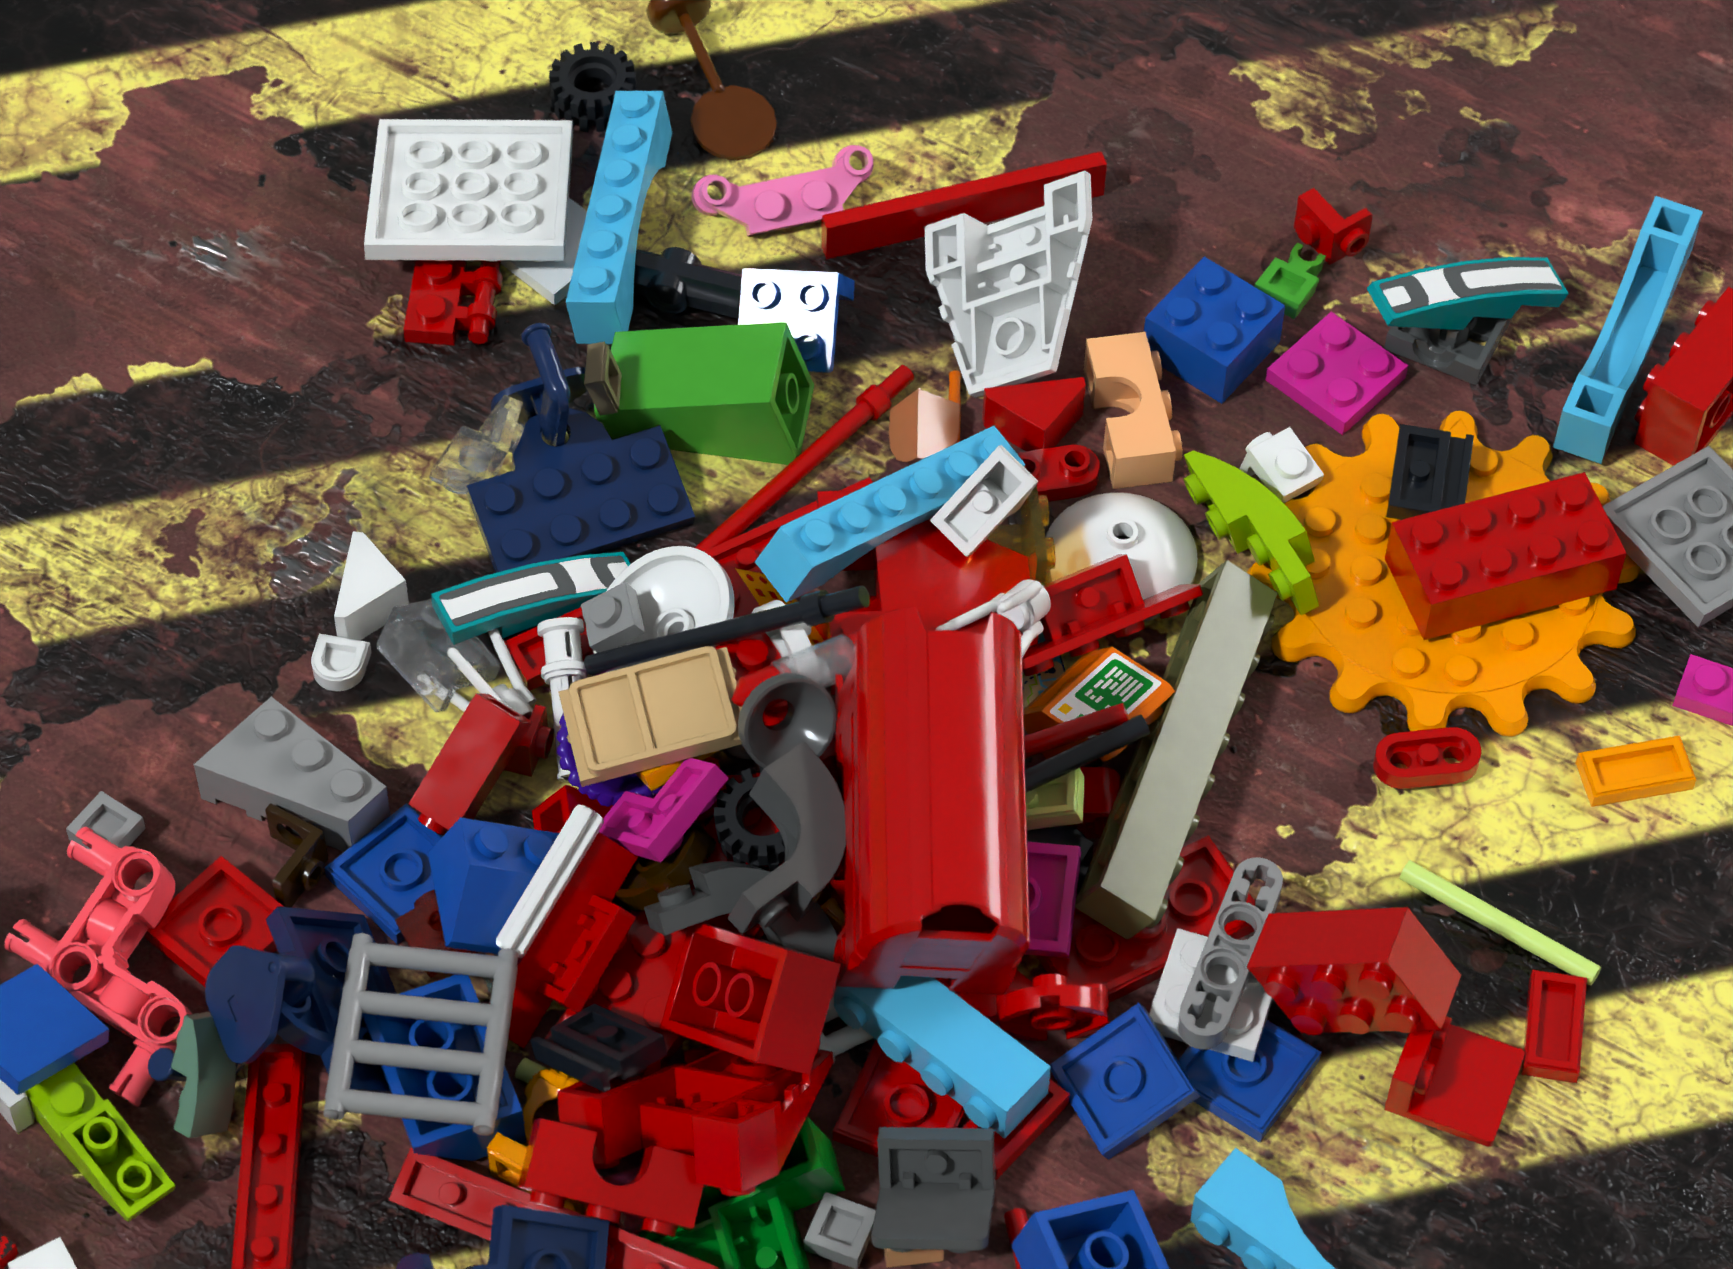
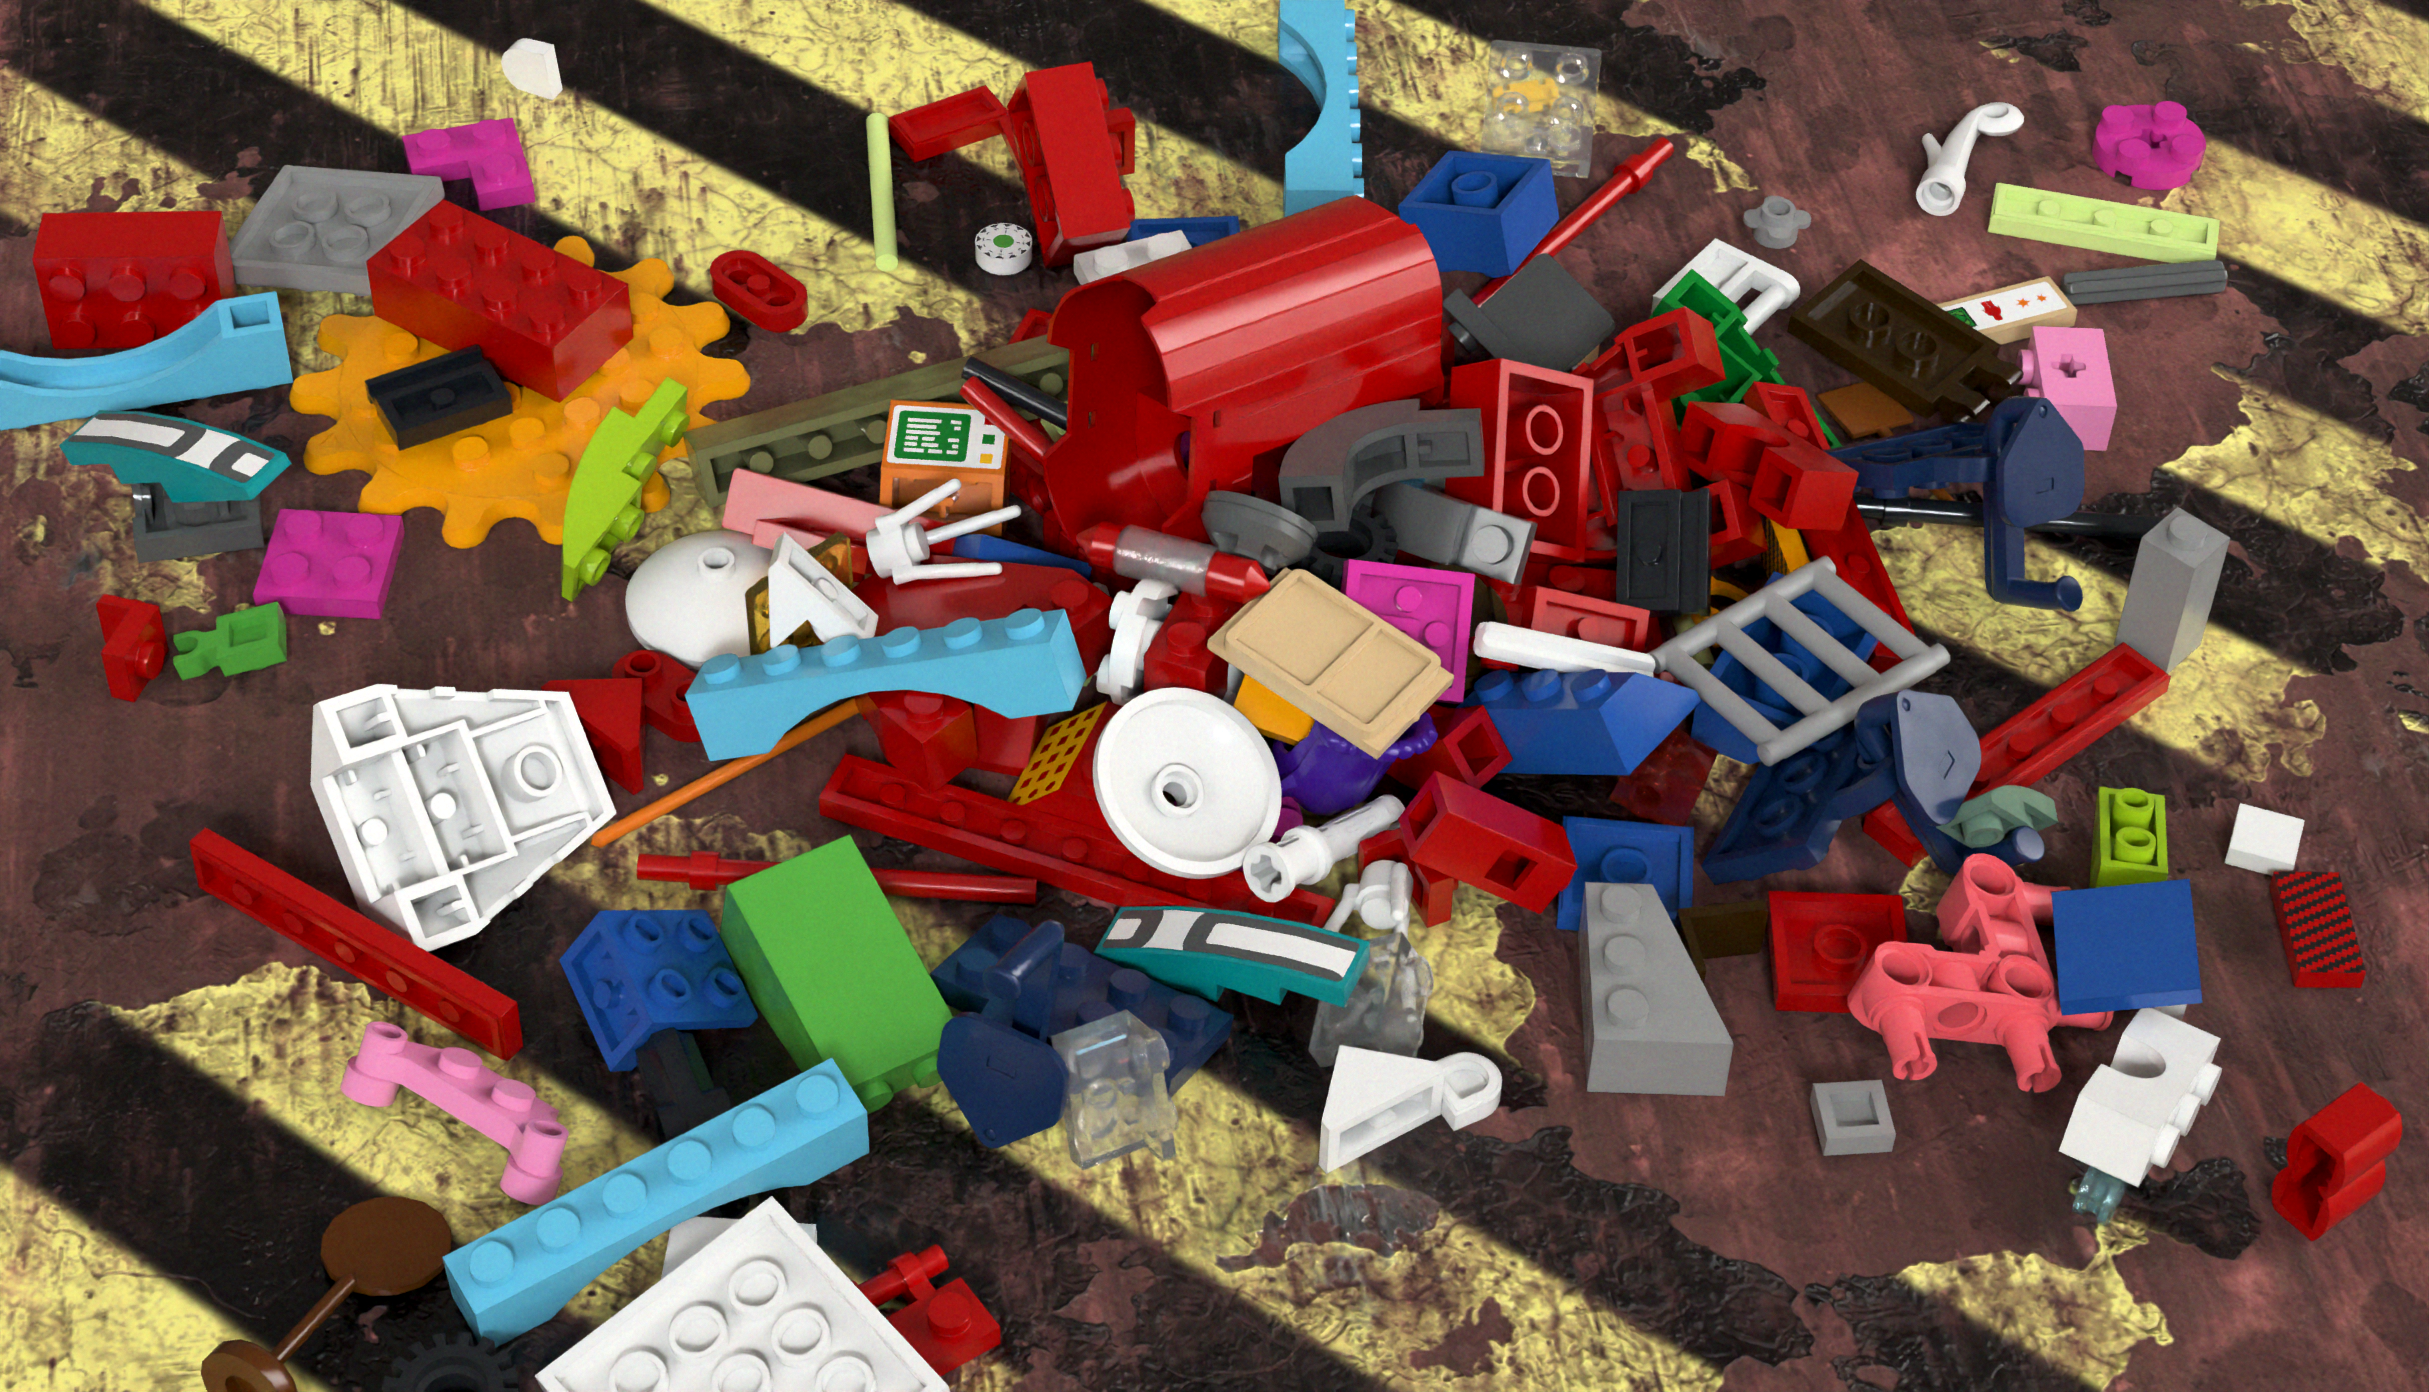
camera: 130 degrees left, 10 degrees down
light grey plate [581,582,645,653] -> none
dark tan tile [584,342,622,415] -> none
black bar [584,586,870,676] -> none
nougat brick [889,388,960,464] -> none
light nougat arch [1084,332,1183,489] -> none
blue brick [1144,257,1285,404] -> none
light grey beam [1177,857,1283,1050] -> none
white bracket [1239,427,1325,503] -> none
light orange tile [1576,735,1696,807] -> none

